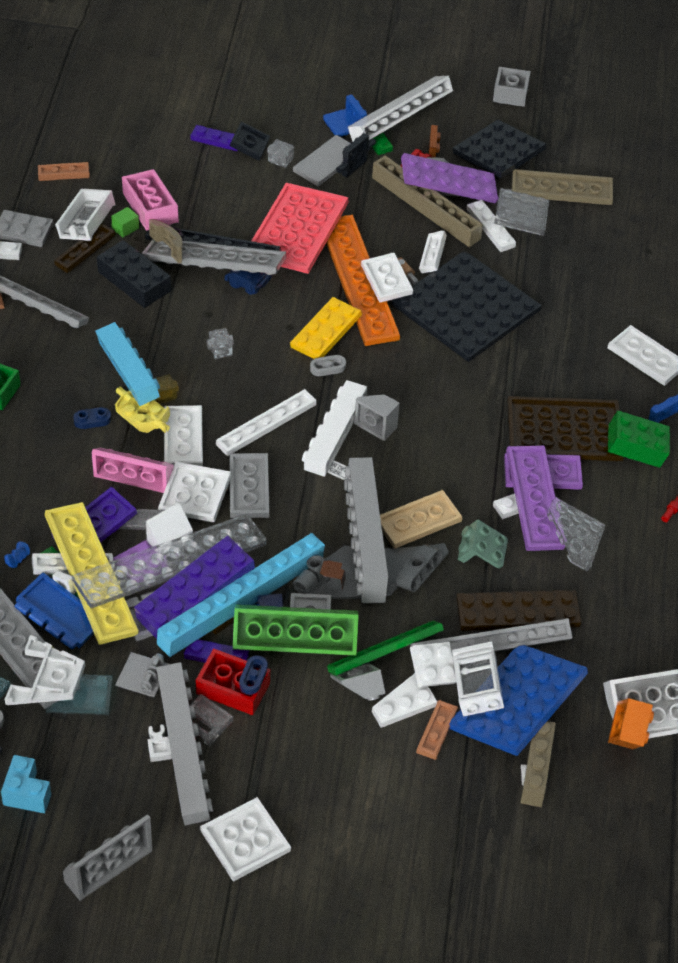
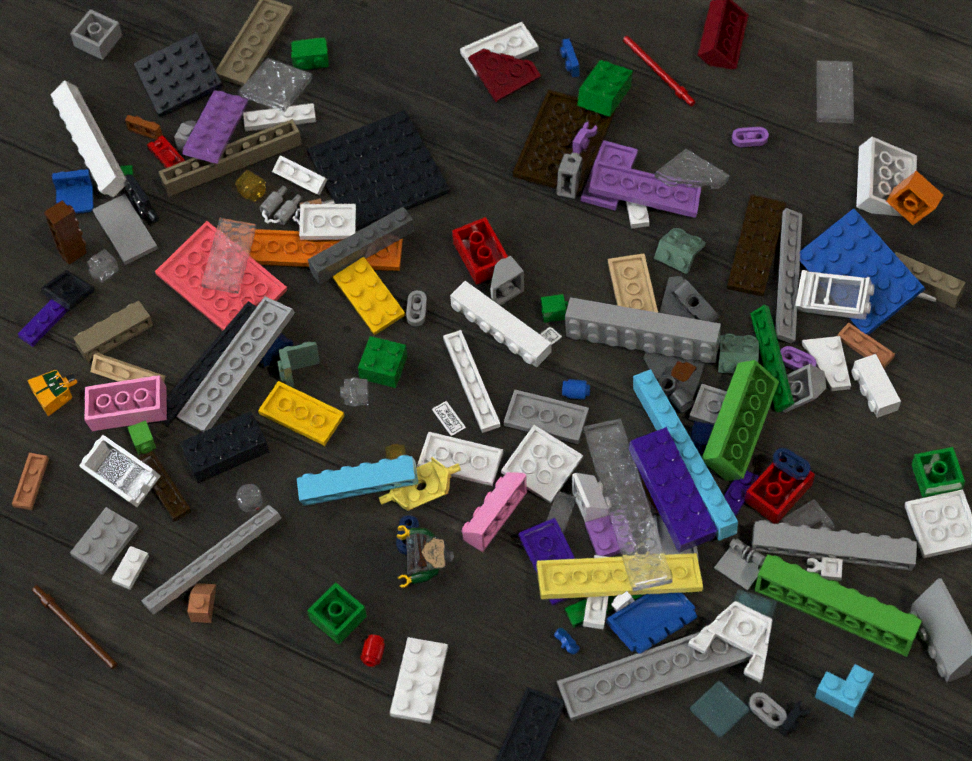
camera: 65 degrees left, 10 degrees up
dark tan slope [149,219,183,263] -> none
white plate [410,642,457,688] -> none
none -> light orange torso [28,370,78,416]
none -> reddish brown brick [44,200,87,265]
none -> dark tan brick [73,301,153,363]
none -> tan plate [90,353,165,382]
none -> clear plate [201,218,257,294]
none -> clear yellow brick [236,170,266,202]
none -> clear head [236,484,263,513]
none -> yellow plate [258,381,345,446]
none -> light grey piece [259,186,302,225]
none -> sand green bracket [277,342,320,387]
none -> green bracket [291,38,329,71]
none -> dark grey brick [308,207,414,284]
none -> green brick [358,336,407,388]
none -> torso [397,525,454,588]
none -> white sticker [432,401,466,436]
none -> red brick [452,217,508,285]
none -> dark red plate [468,48,541,102]
none -> green brick [541,294,569,323]
none -> light grey torso [557,153,583,198]
none -> blue brick [562,379,590,400]
none -> medium lavender plate [573,122,597,154]
none -> sand green bracket [718,334,759,374]
none -> medium lavender plate [732,127,768,147]
none -> bright green brick [755,555,922,657]
none -> medium lavender plate [781,346,816,371]
none -> white brick [852,354,901,418]
none -> green brick [912,447,965,498]

